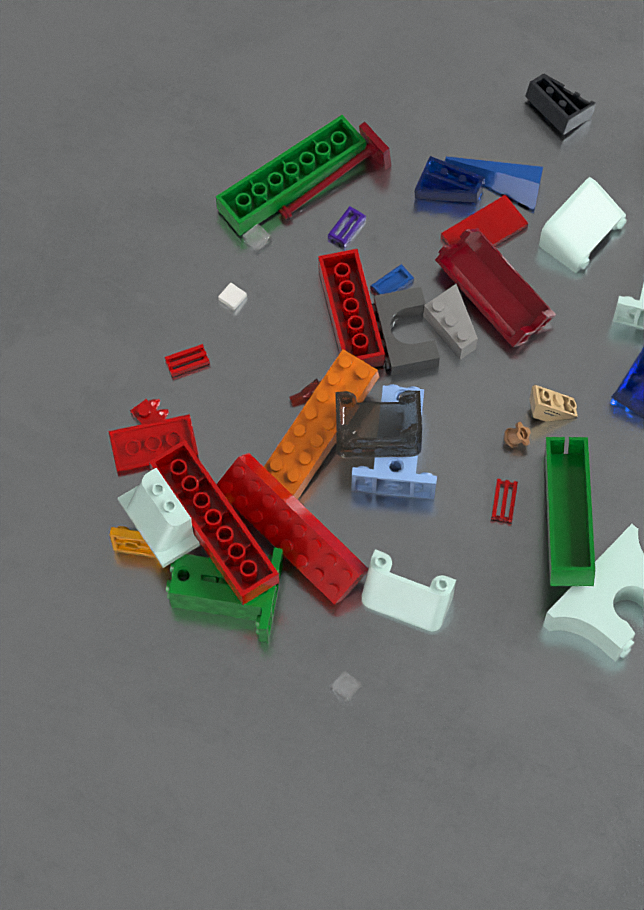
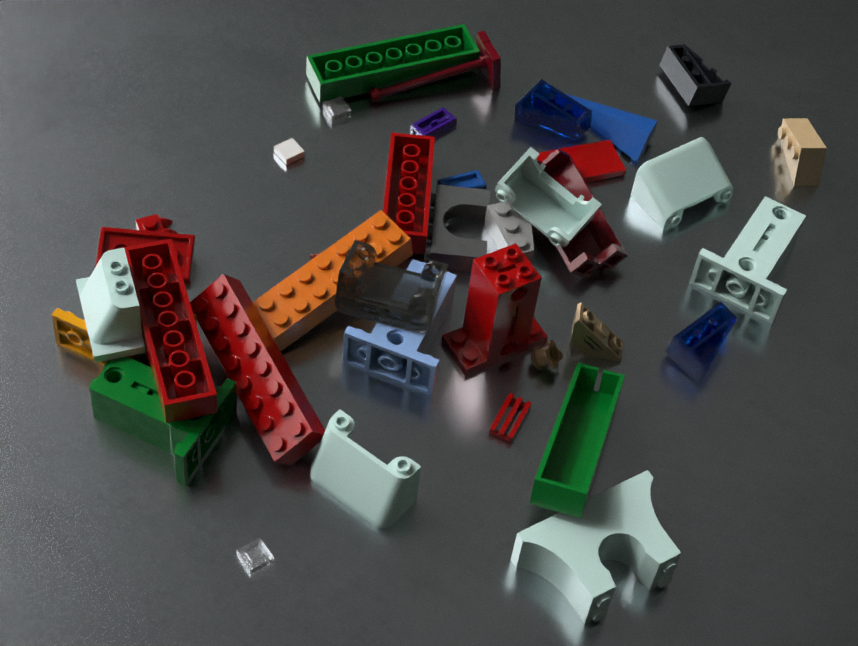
camera: 10 degrees right, 15 degrees down
red tile [165,344,210,377] -> none
none -> red brick [441,243,548,375]
none -> light aqua windscreen [495,147,602,247]

